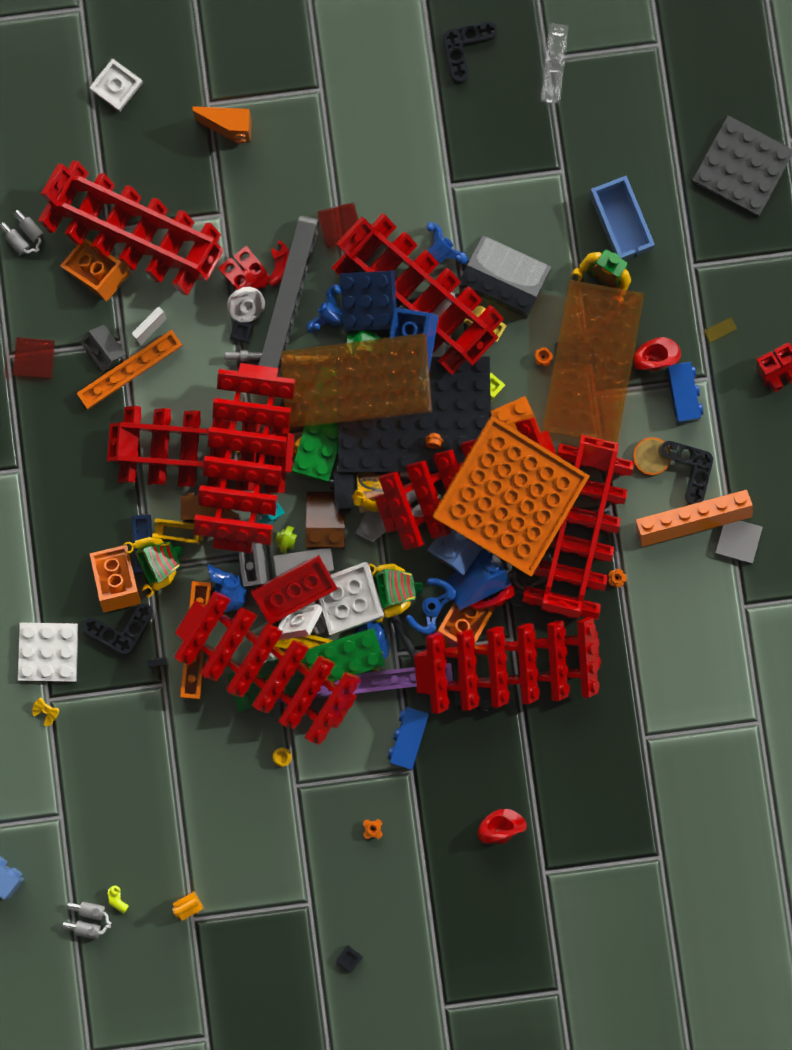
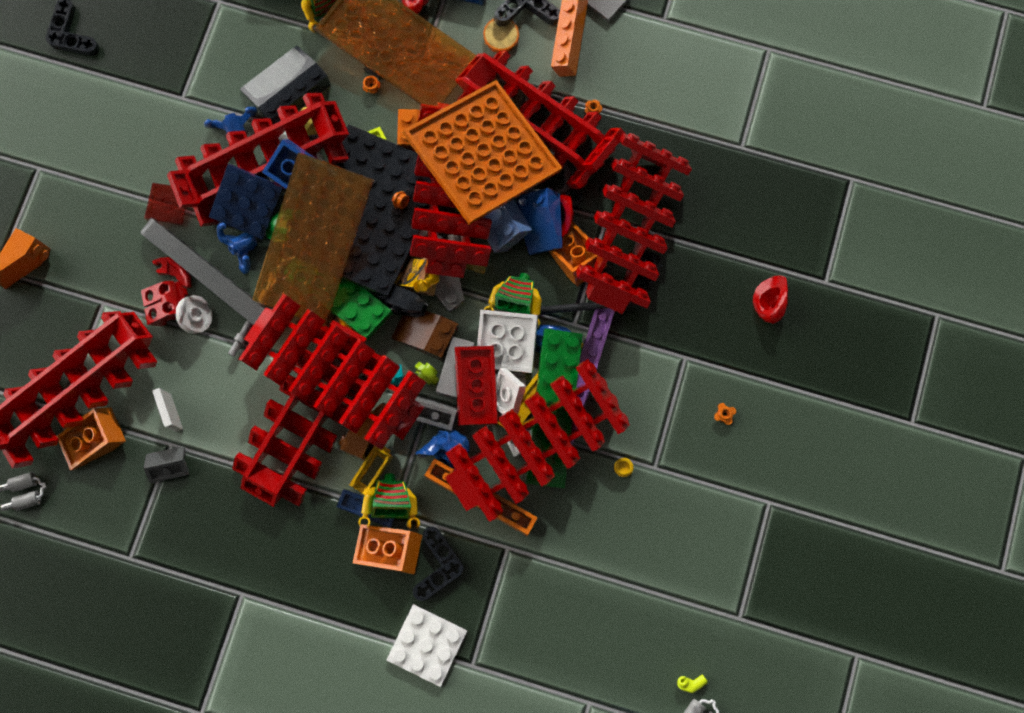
camera: 65 degrees left, 5 degrees down
clear red tile [13,337,55,379] -> none
yellow piece [32,698,59,726] -> none
orange plate [77,330,183,410] -> none
black tile [147,657,169,668] -> none
light orange brick [172,891,204,921] -> none
black tile [230,320,253,344] -> none
black tile [336,945,363,972] -> none
blue brick [387,707,429,770] -> none
blue piece [406,578,456,635] -> none

